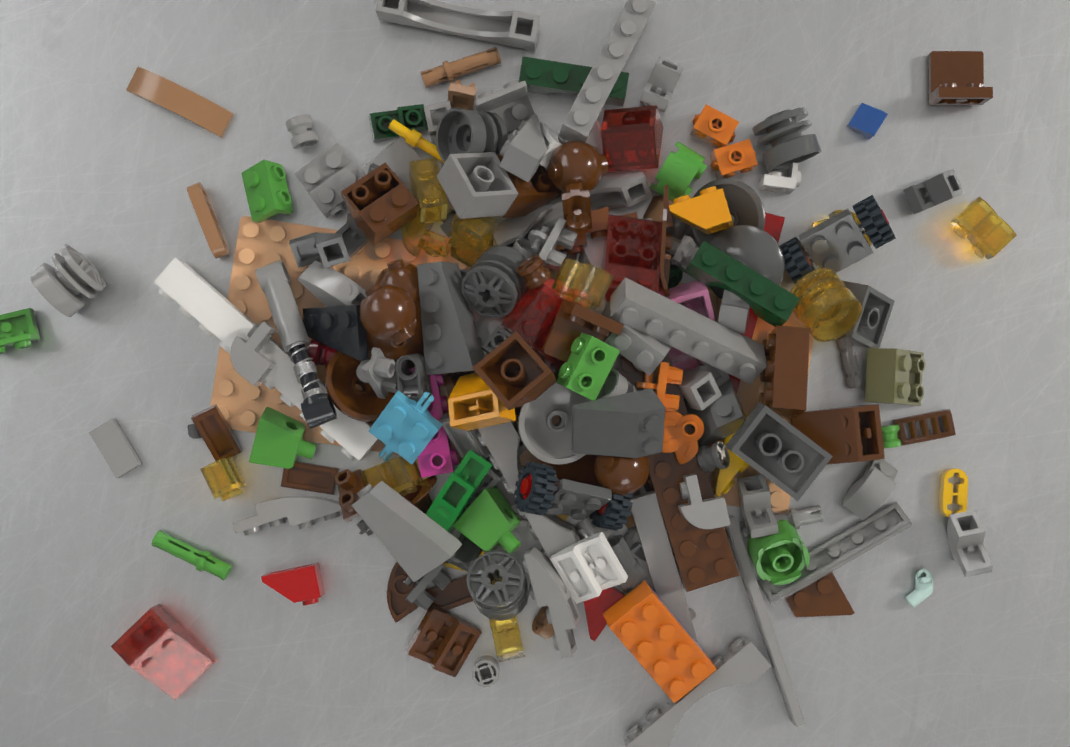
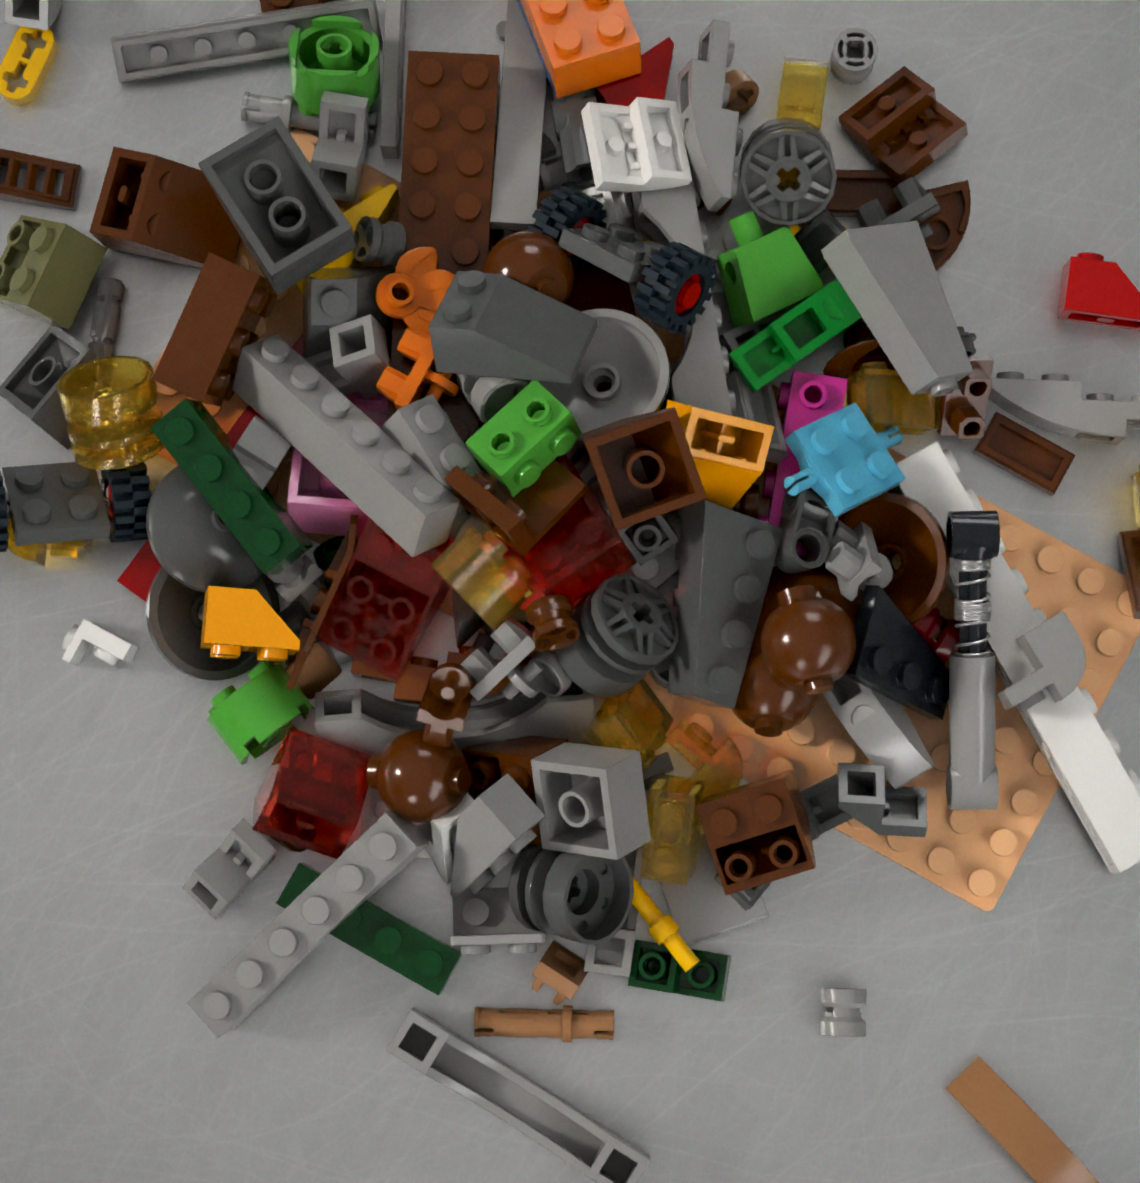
camera: 155 degrees left, 5 degrees down
medium nougat beam [187,182,229,259] -> none
bright green bracket [241,160,293,223] -> none
bright green torso [249,407,317,469] -> none
light grey plate [294,143,362,218] -> none
light grey brick [678,474,731,529] -> none
orange head [689,104,739,149] -> none
orange head [710,139,758,180] -> none
dark grey wheel [752,107,822,172] -> none
light grey brick [842,459,898,521] -> none
bright green wheel [881,424,901,448] -> none

